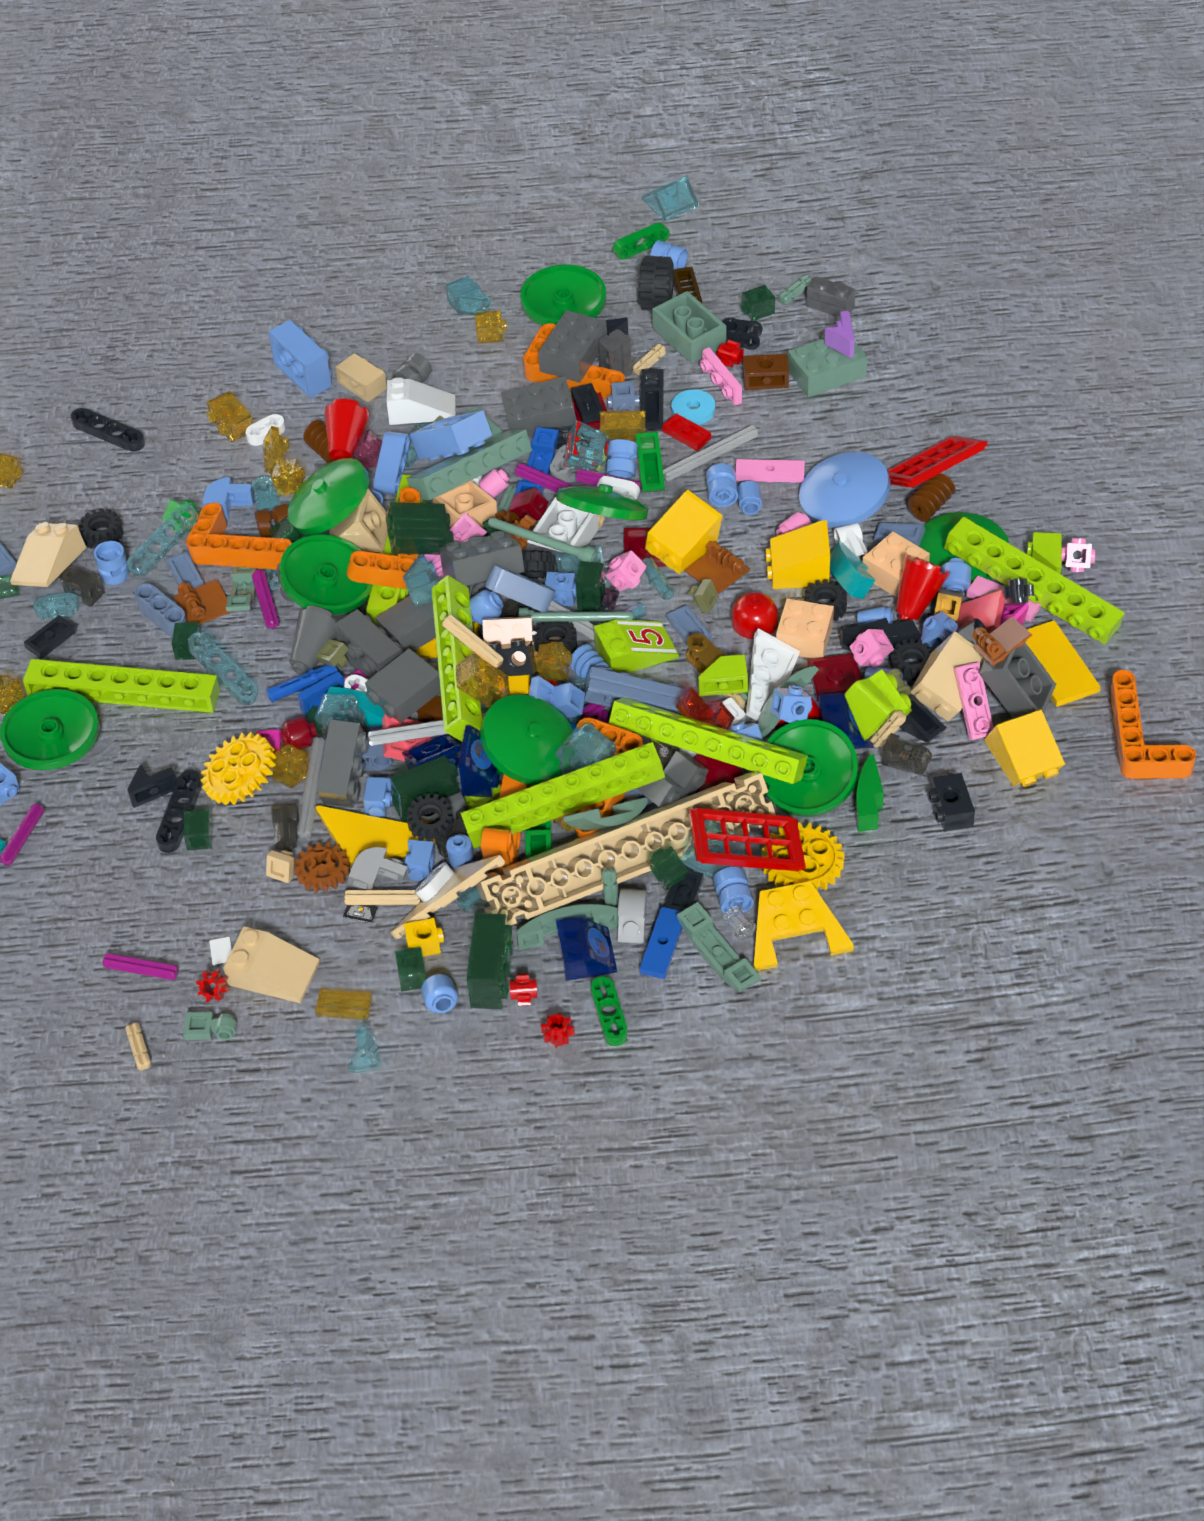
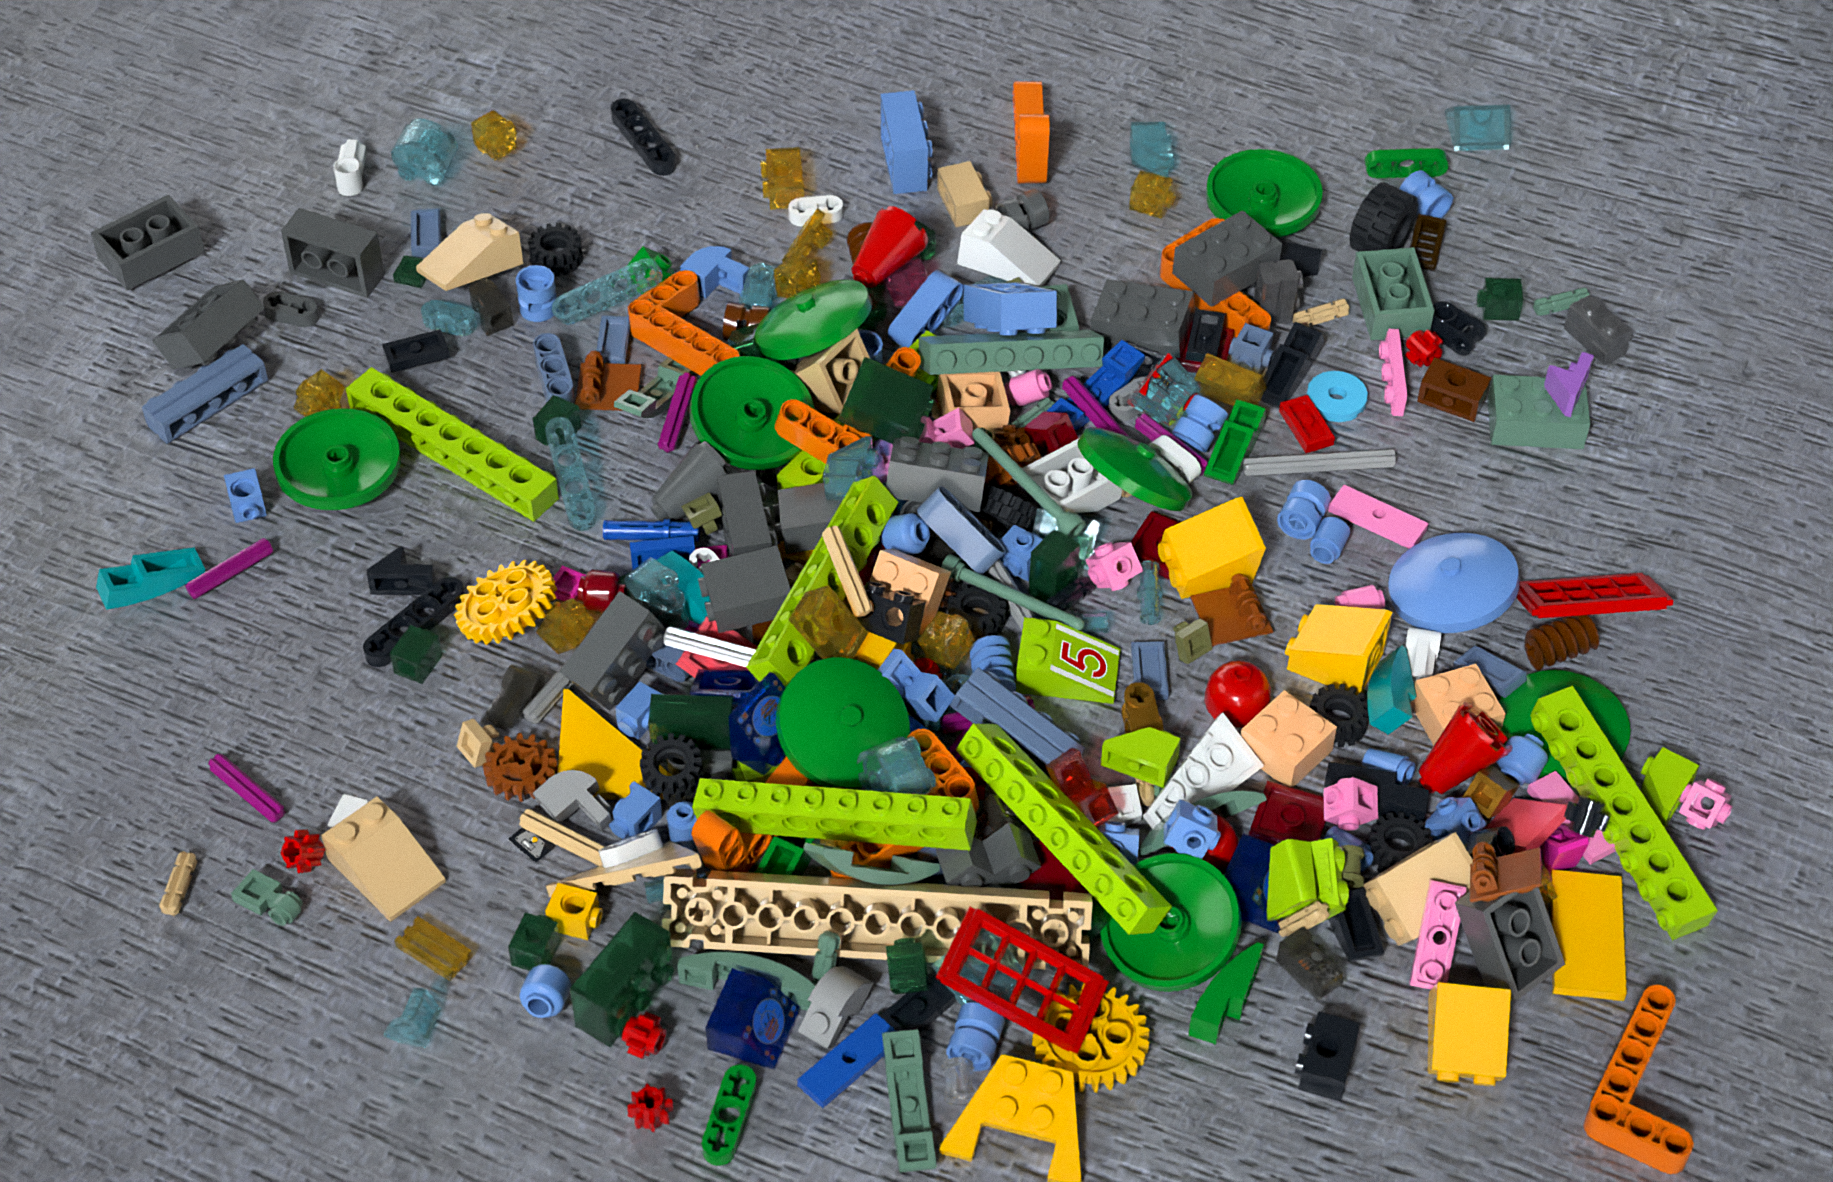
camera: 25 degrees right, 0 degrees up
none -> orange beam [1013,81,1050,184]

